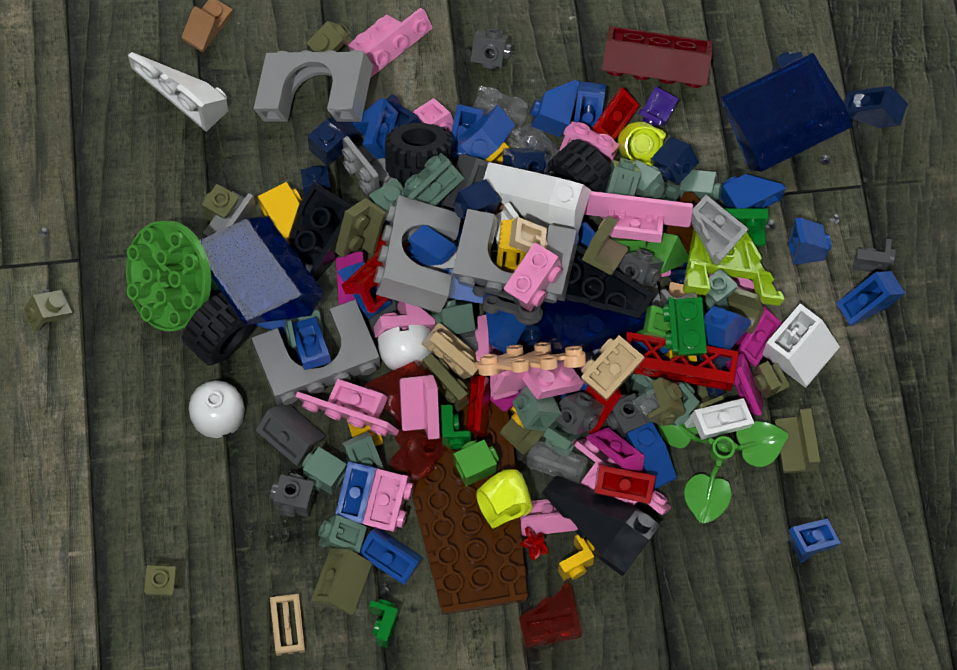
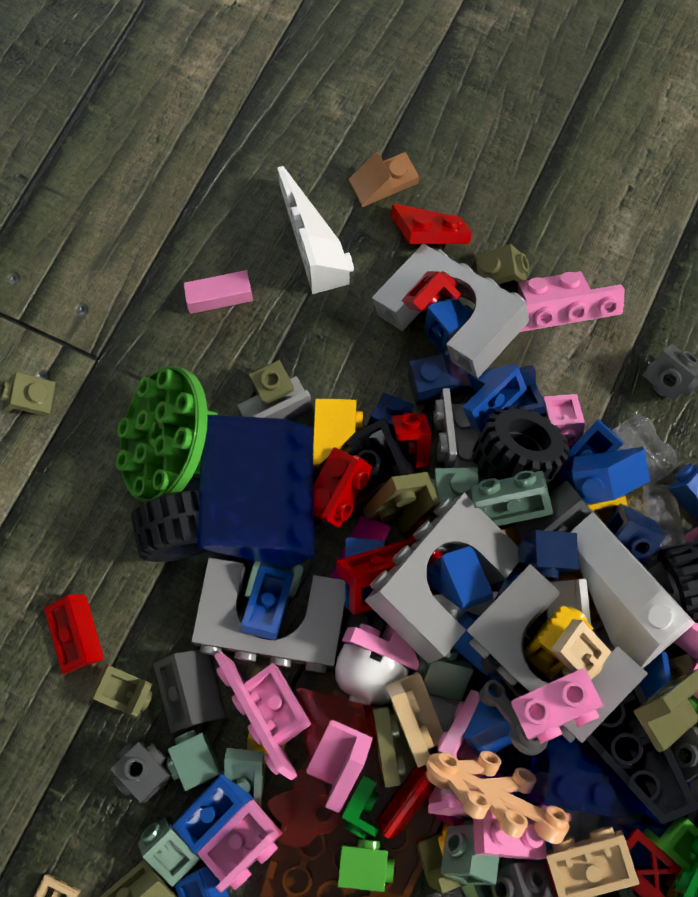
camera: 35 degrees right, 5 degrees up
white cylinder [188,380,245,438] -> none
none -> red slope [43,594,104,674]
none -> olive bracket [90,664,152,718]
none -> bright pink slope [184,270,253,314]
none -> red bracket [301,447,372,528]
none -> red wing [391,204,472,244]
none -> red bracket [392,413,432,468]
none -> red bracket [401,271,461,311]
none -> blue slope [424,299,474,354]

